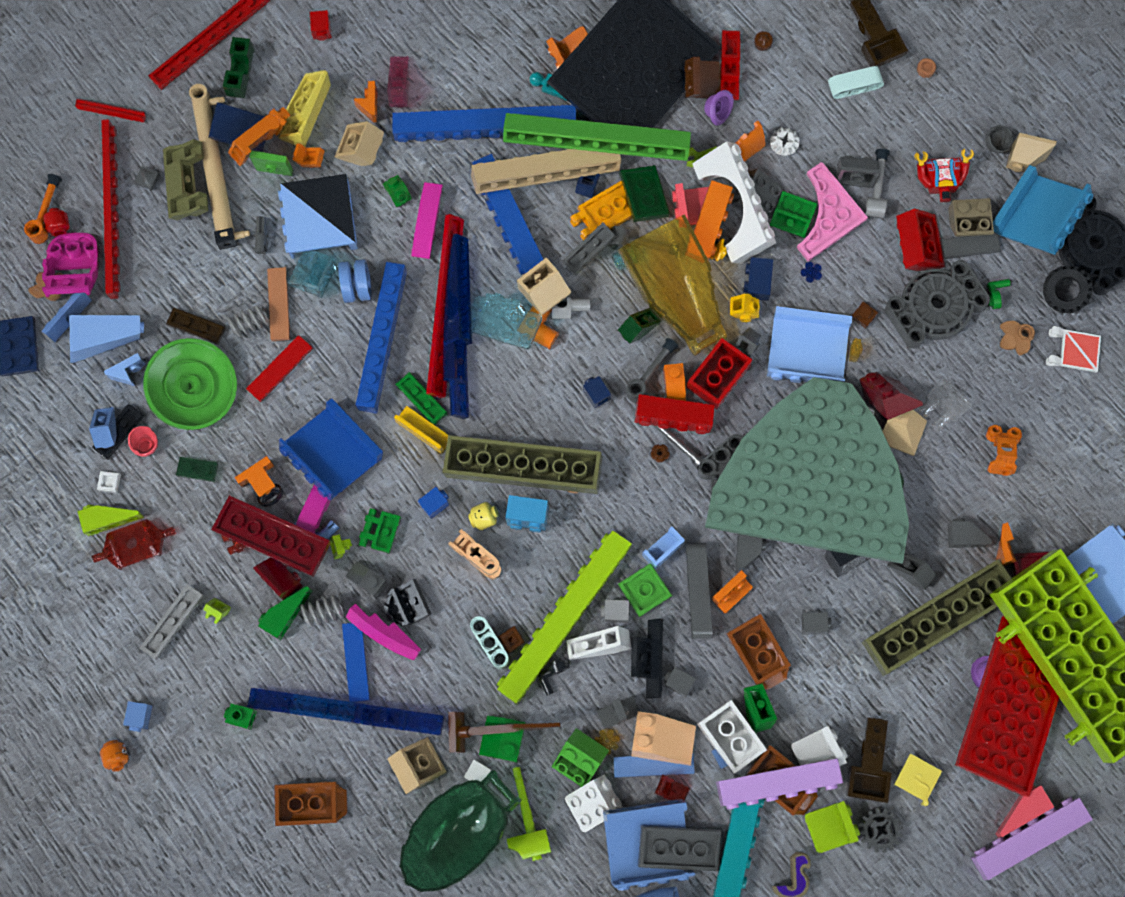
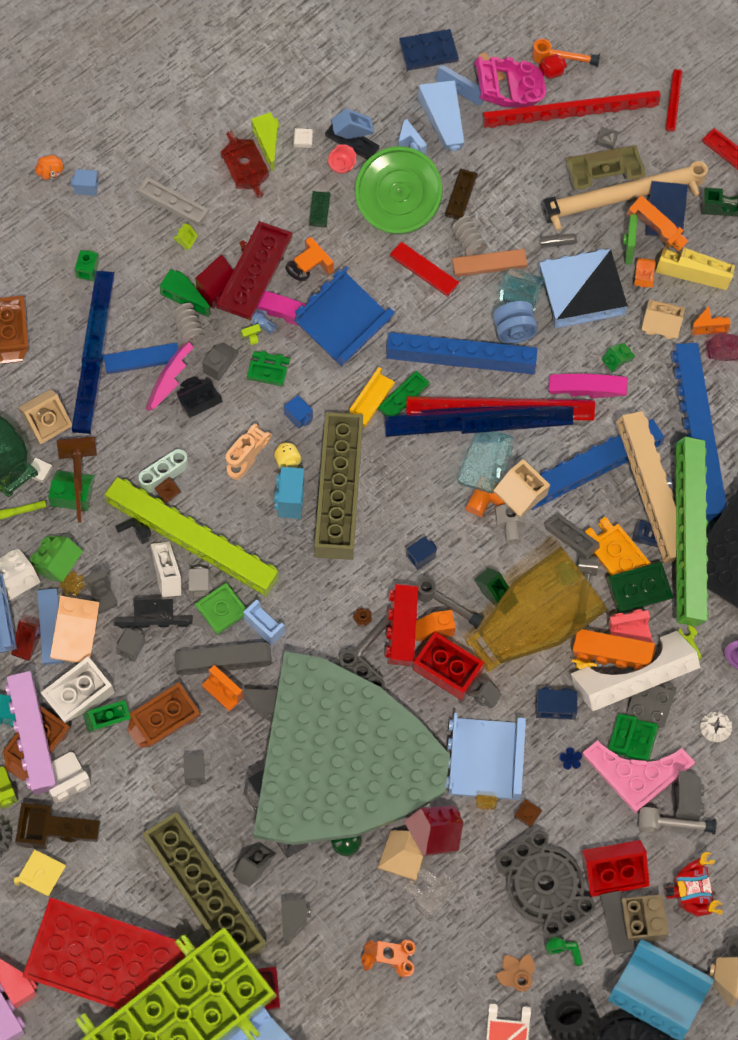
camera: 80 degrees right, 10 degrees down
yellow brick [730,294,760,322] -> none
orange slope [736,120,765,162] -> none
orange slope [996,522,1016,567] -> none

